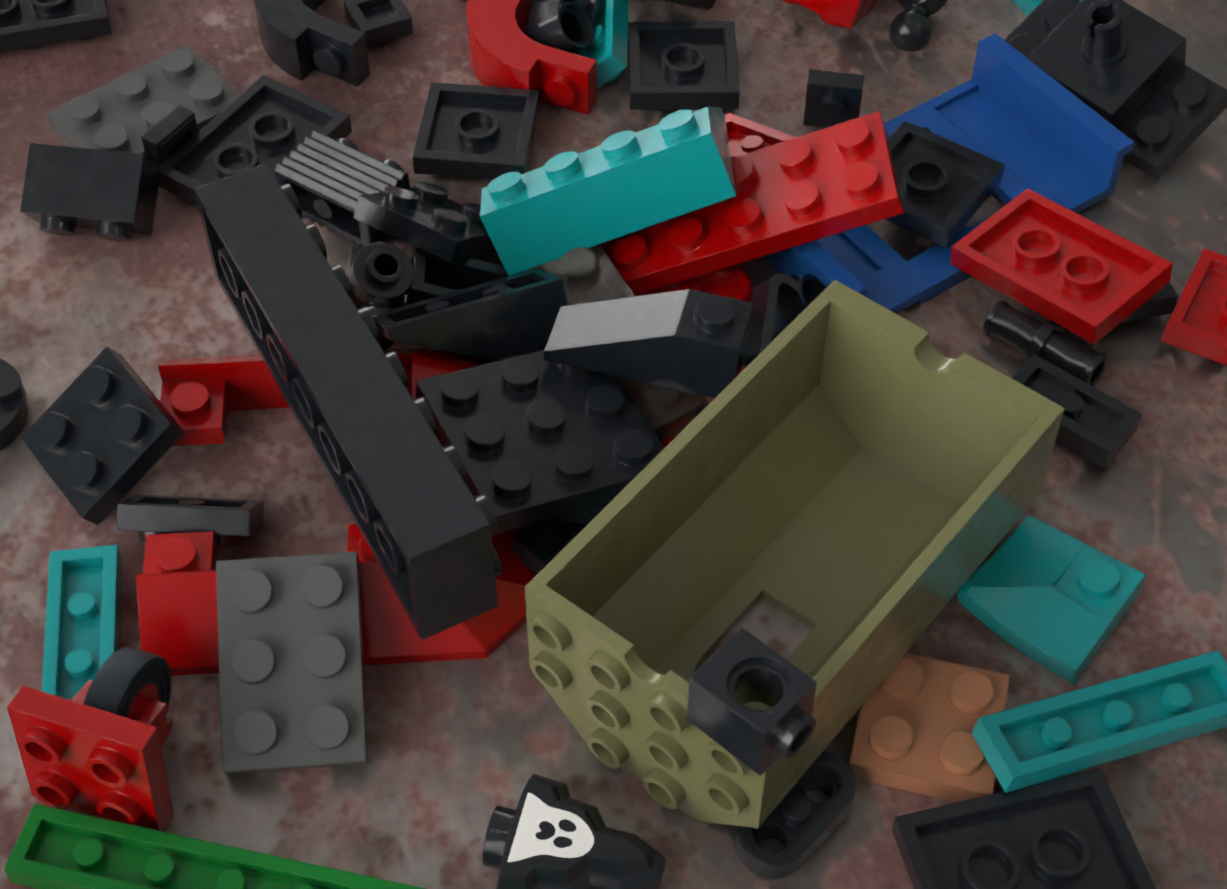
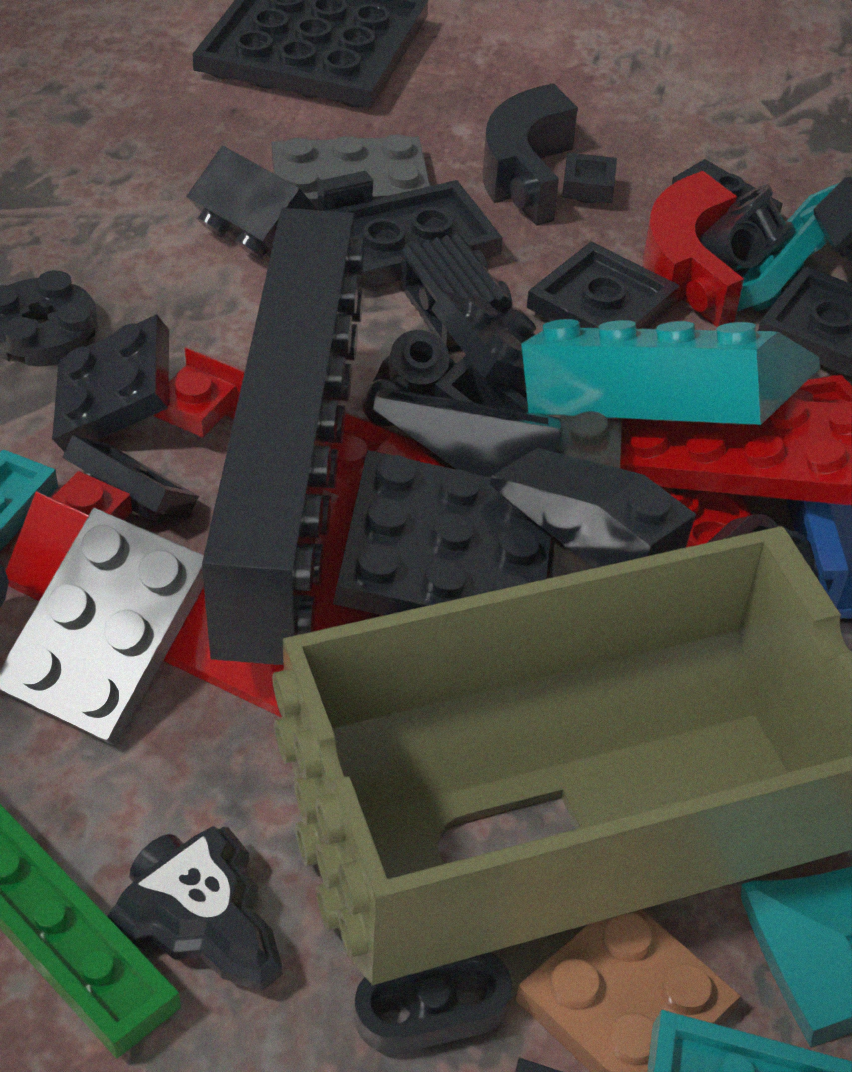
camera: 30 degrees right, 5 degrees down
black brick [687,627,817,776] -> none

